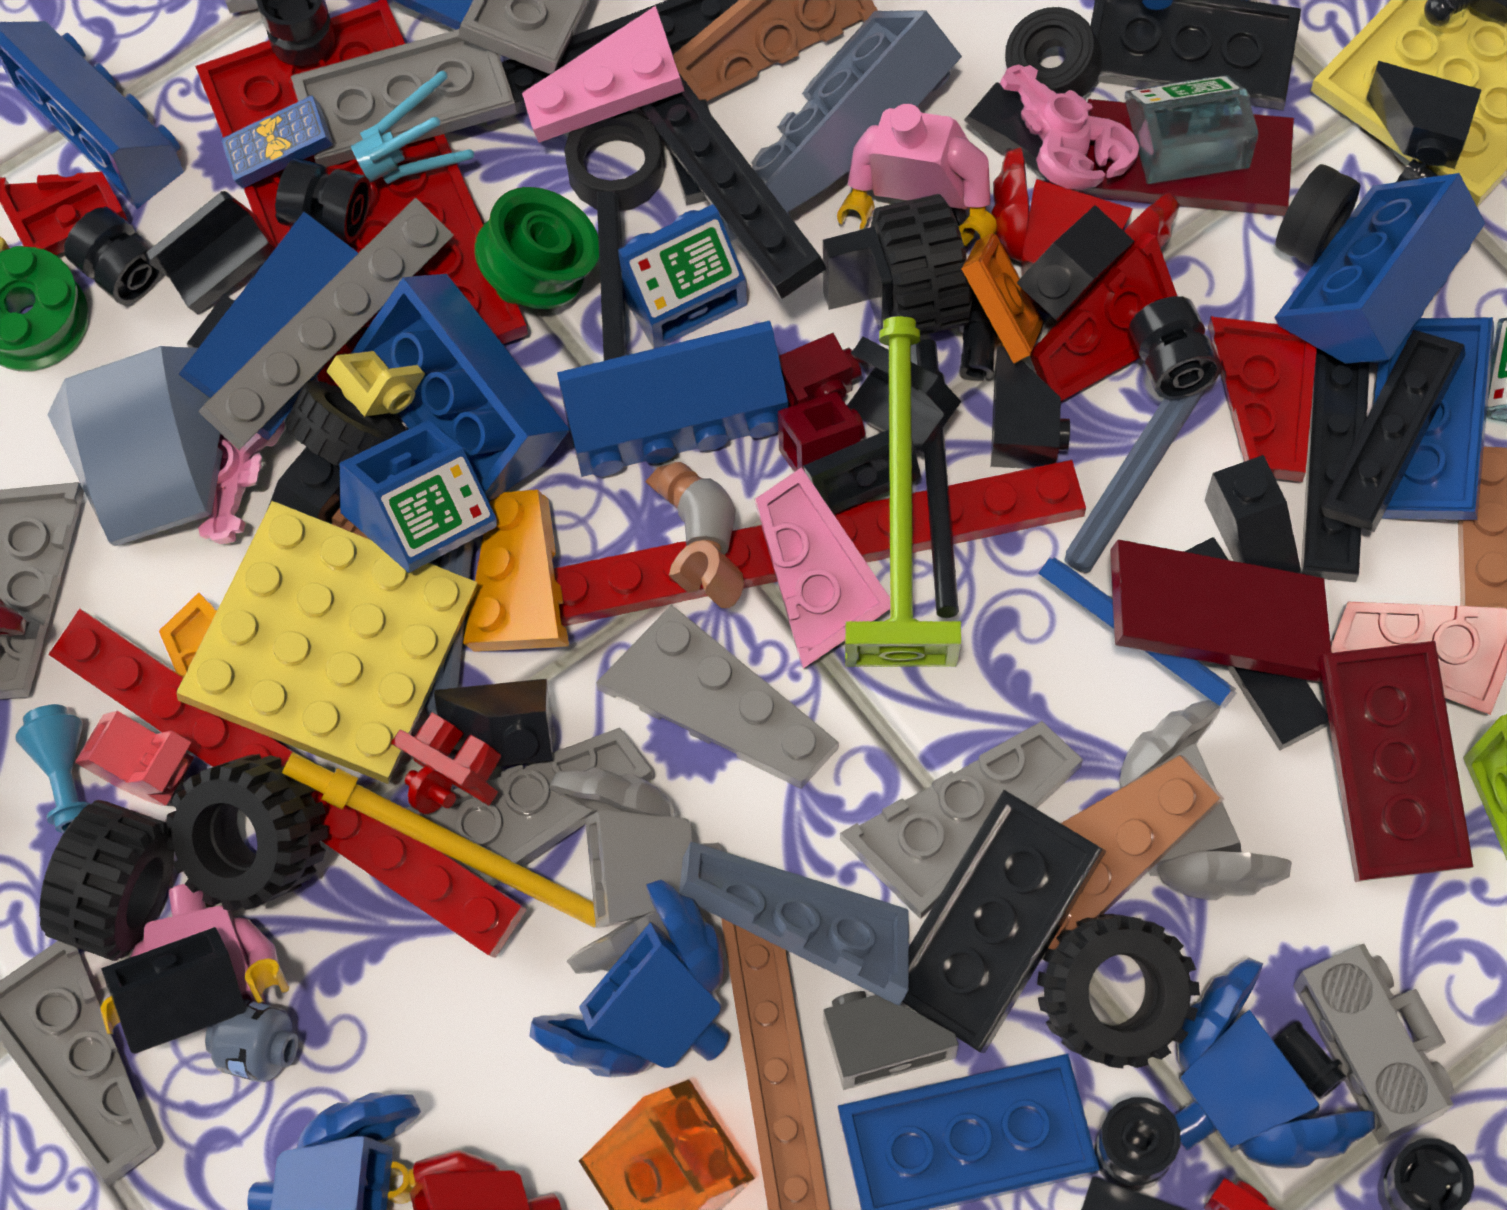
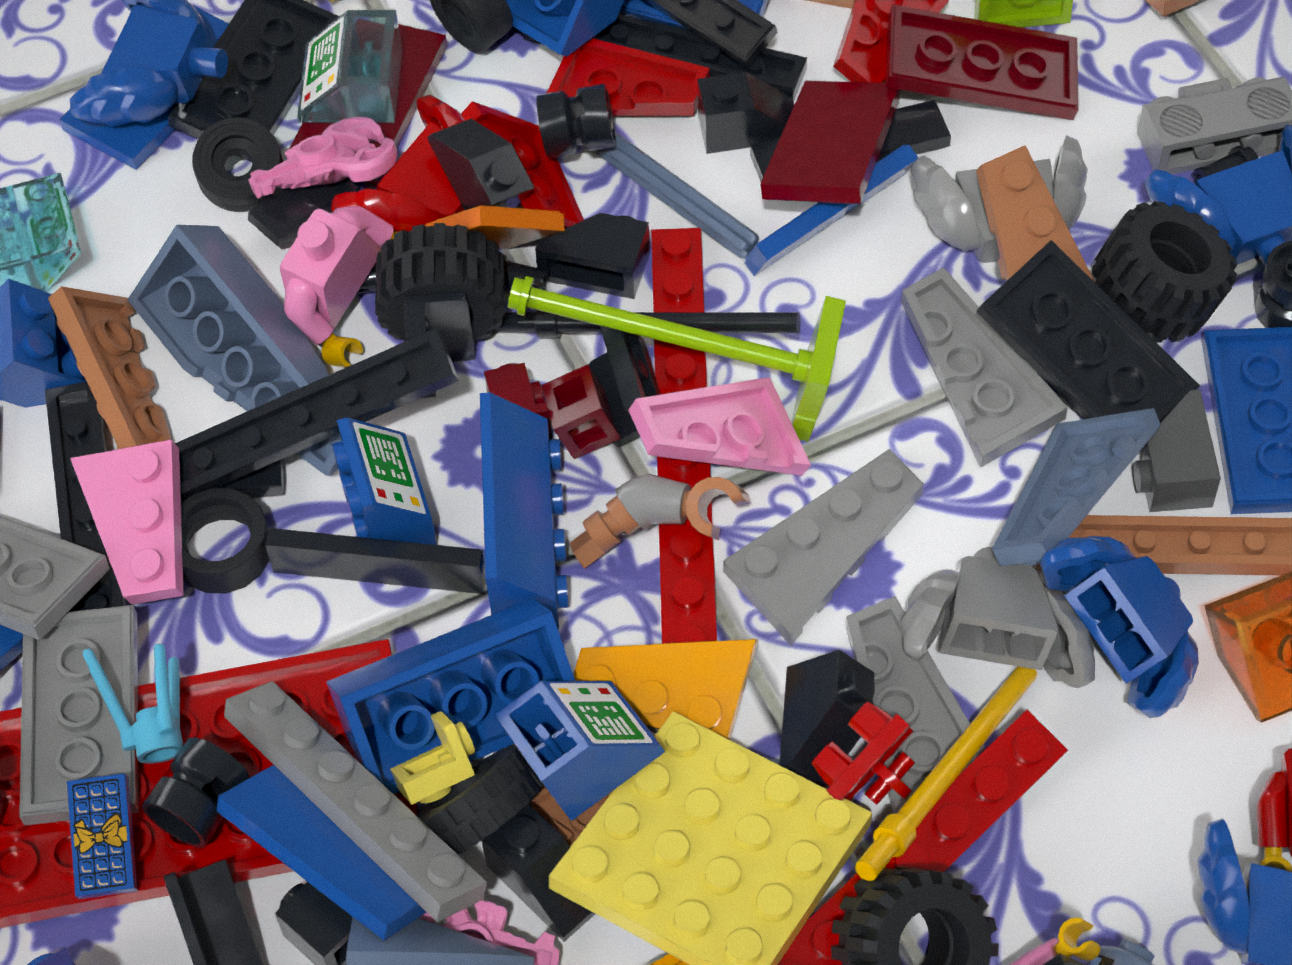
camera: 80 degrees left, 10 degrees down
green wheel [474,187,599,309] -> none
black panel [847,336,961,453] -> none

